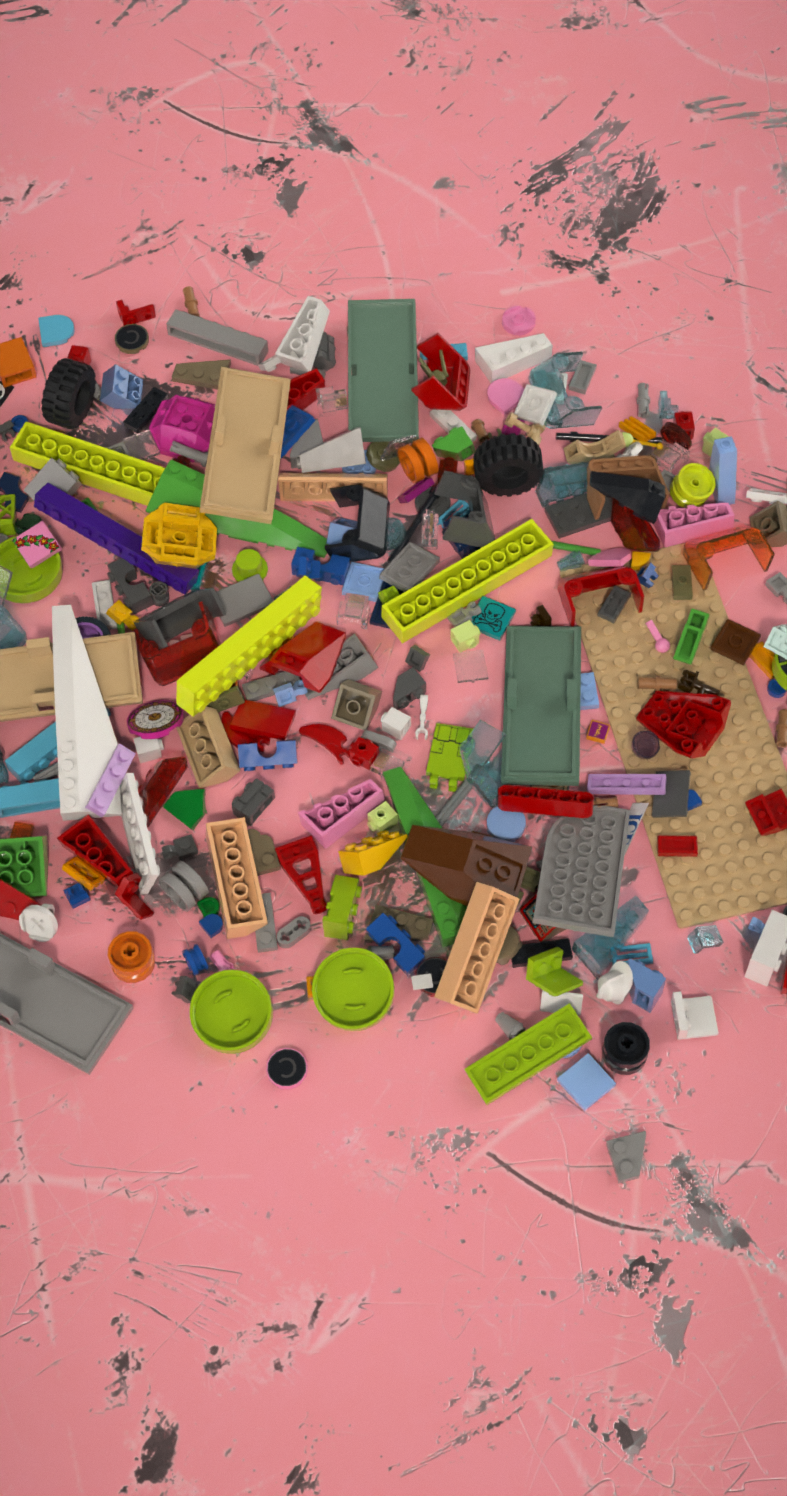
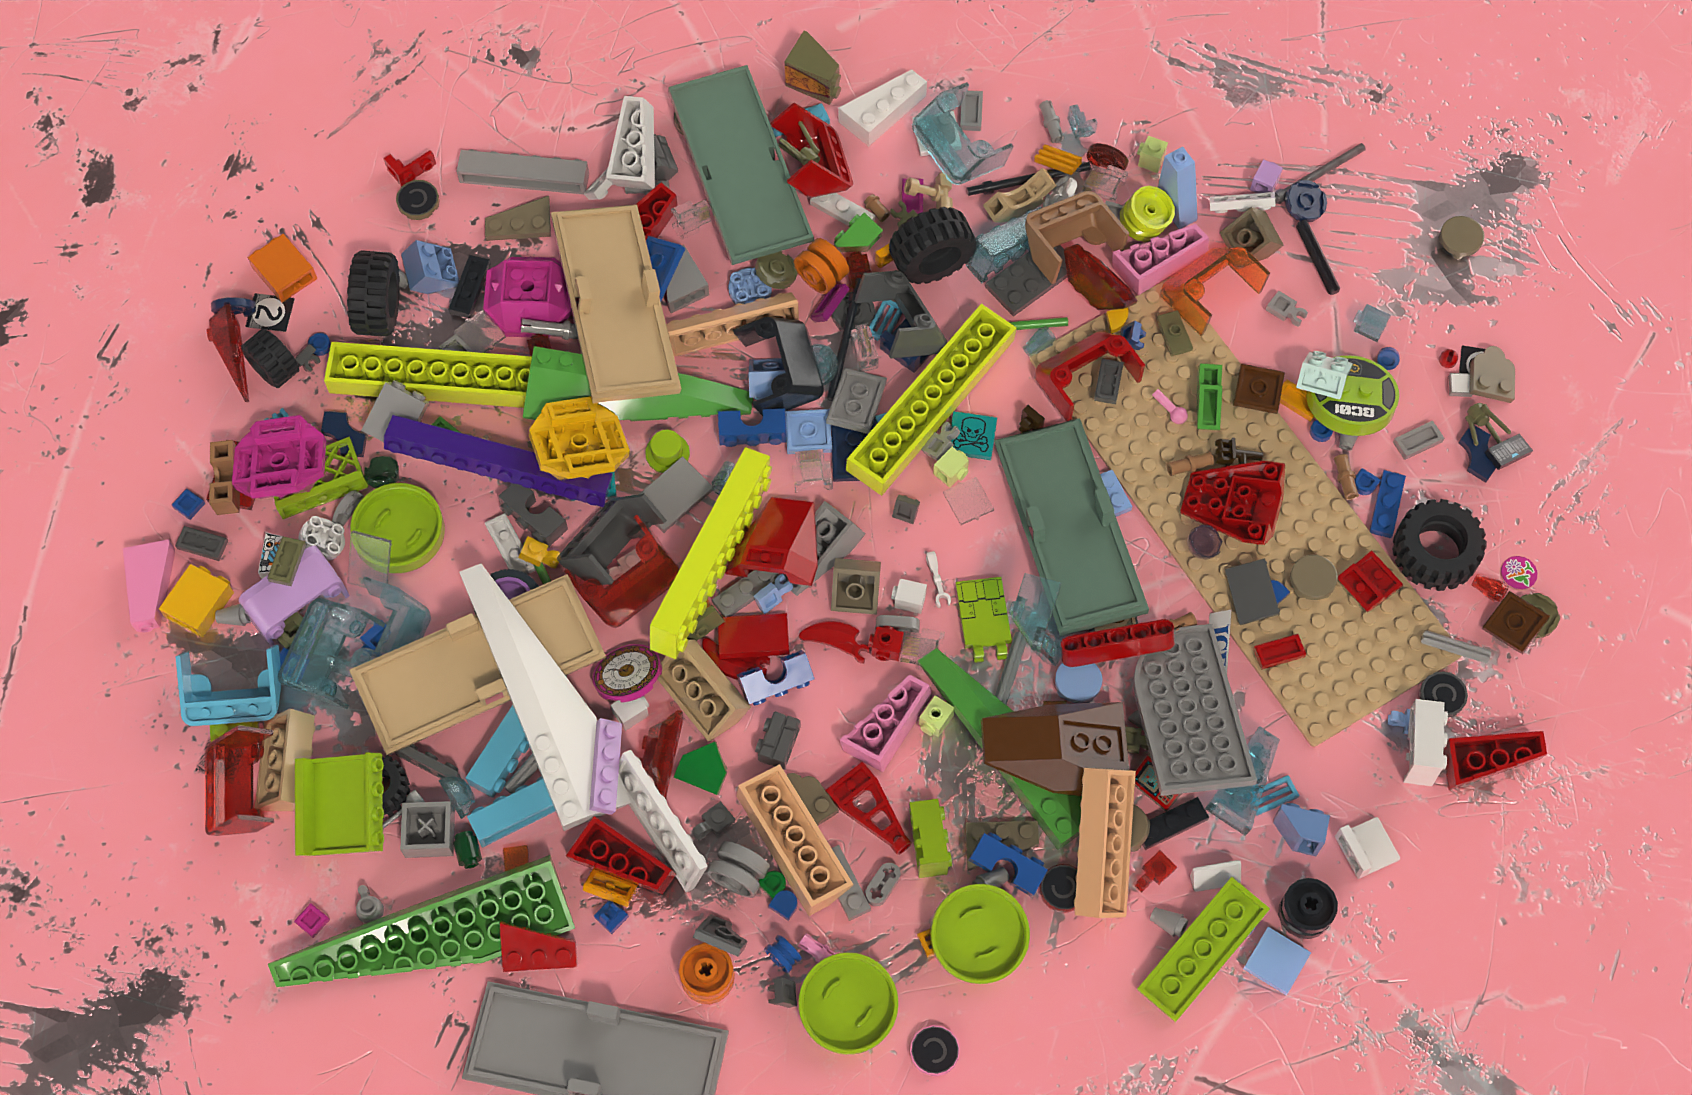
camera: 20 degrees left, 5 degrees up
bright pink tile [12,521,62,569] -> none
white tile [19,903,58,942] -> none
medium azure tile [38,315,75,347] -> none
red brick [67,345,91,365] -> none
red bracket [115,873,154,920] -> none
dark grey wheel [149,581,170,607] -> none
medium nougat pin [183,286,200,317] -> none
light grey slope [297,426,366,473] -> none
blue bracket [298,557,321,579] -> none
yellow slope [338,830,408,876] -> none
lime tile [378,586,400,604] -> none
clear piece [380,434,417,461] -> none
dark grey slope [393,667,426,710] -> none
white sticker [411,974,433,990] -> none
bright pink tile [487,378,525,415] -> none
bright pink tile [502,305,536,336] -> none
white tile [514,384,557,425] -> none
lime bracket [526,947,583,997] -> none
magenta tile [586,720,610,744] -> none
lavender plate [587,774,667,795] -> none
bright pink tile [588,548,632,567] -> none
black wedge [590,471,665,524] -> none
white piece [596,961,633,1005] -> none
light grey wing [606,1131,646,1184] -> none
hinge [622,432,663,450] -> none
red brick [673,411,695,439] -> none
clear light blue bracket [687,925,724,954] -> none
none -> dark grey tile [693,914,748,957]
none -> olive slope [785,30,841,105]
none -> clear red plate [1135,850,1177,893]
none -> dark tan tile [1290,555,1338,600]

